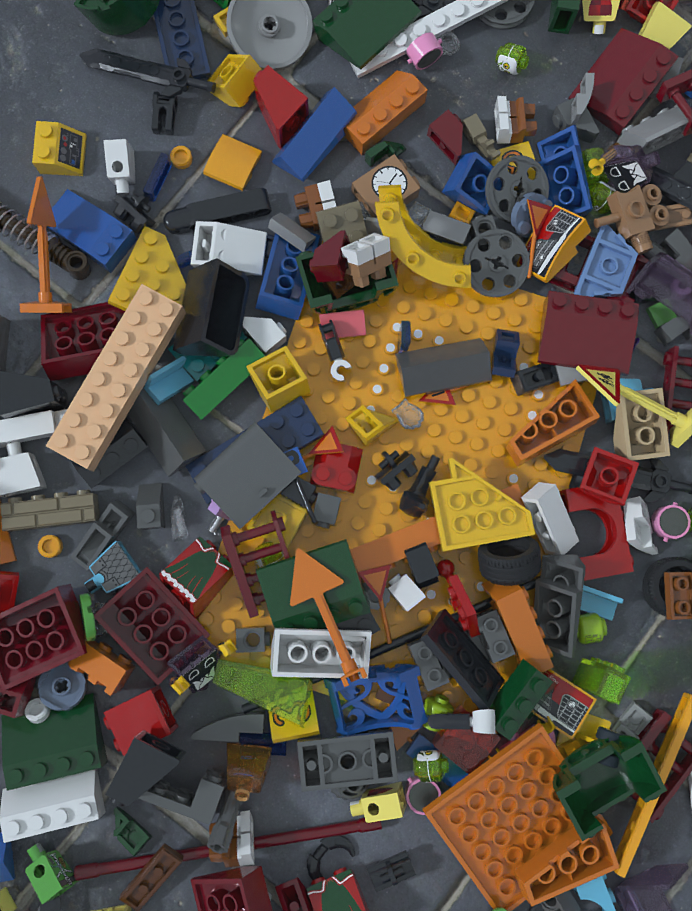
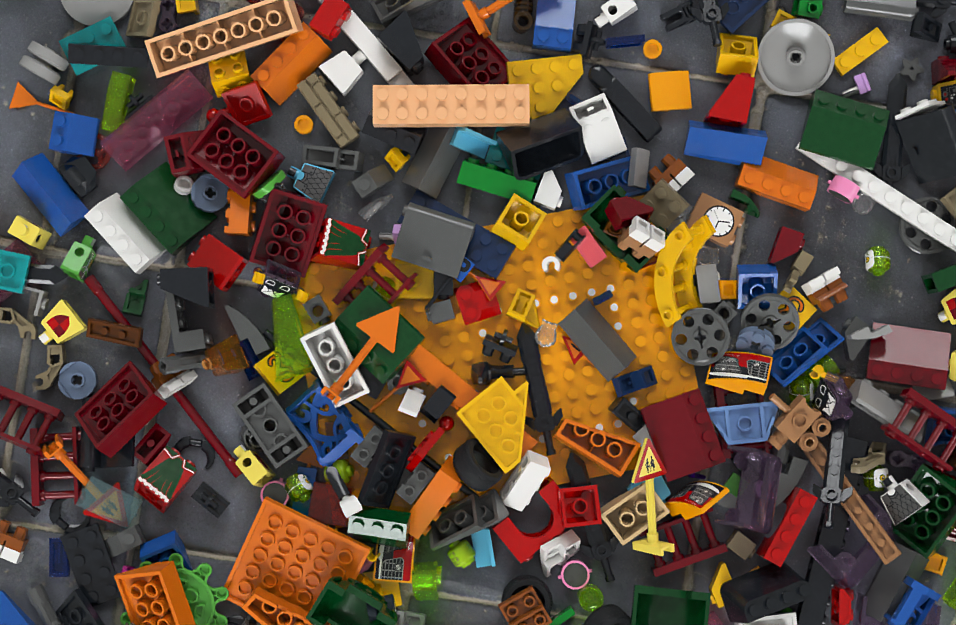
camera: 65 degrees right, 5 degrees up
orange piece [527,199,552,279] -> none
none -> yellow tile [384,147,410,172]
none -> black sword [517,323,563,456]
none -> slope [664,481,730,520]

